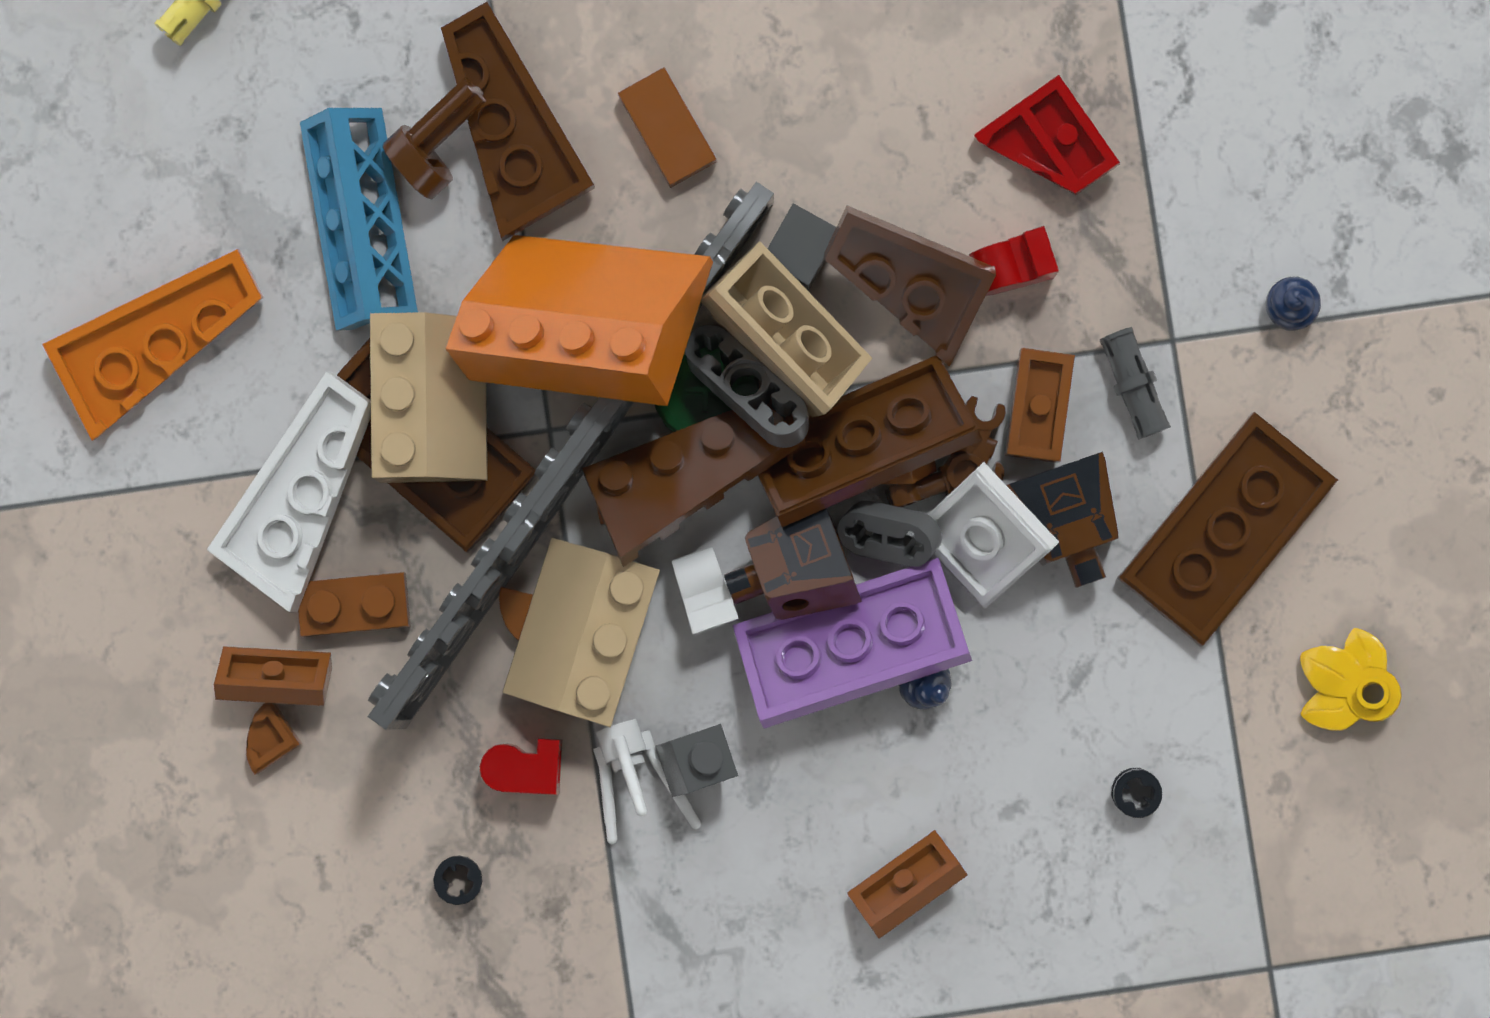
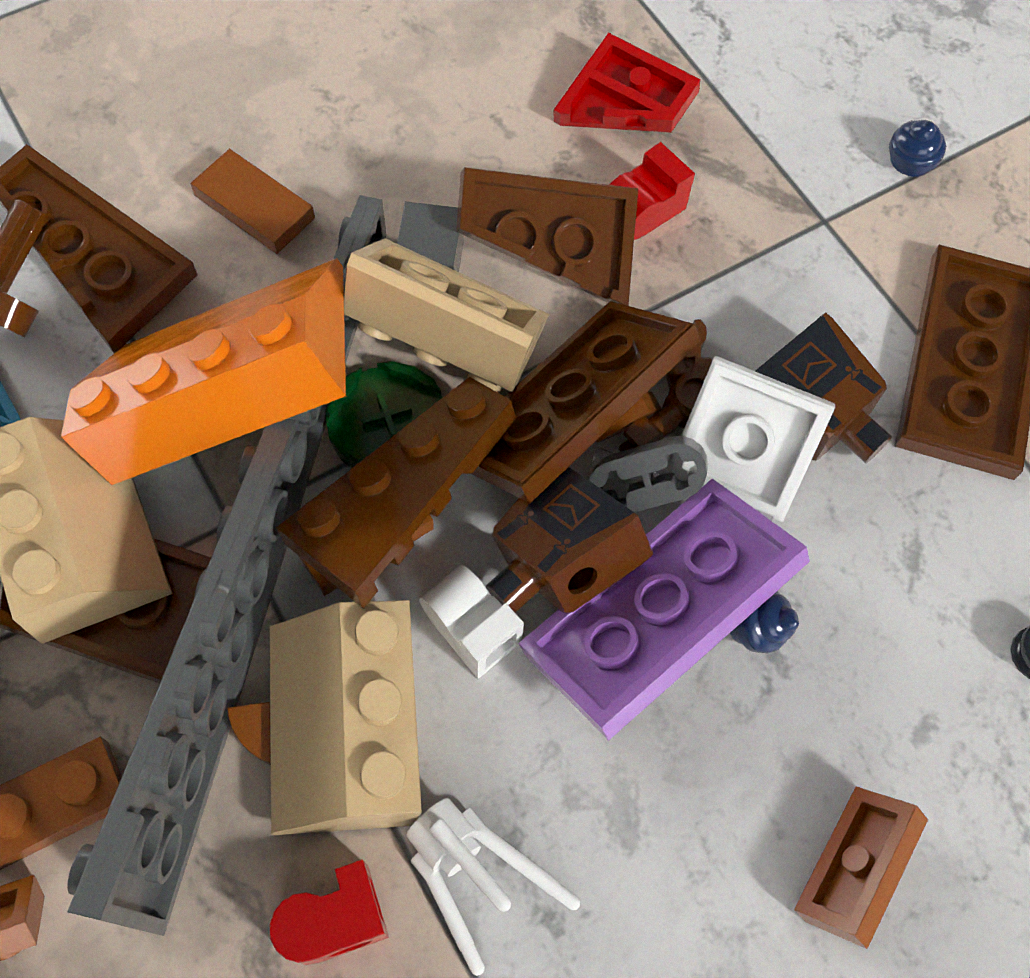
camera: 25 degrees left, 20 degrees down
dark grey brick [655,724,738,797] -> none
dark grey beam [685,325,809,448] -> none
dark orange plate [1005,348,1075,463] -> none
dark grey pin [1100,327,1171,440] -> none

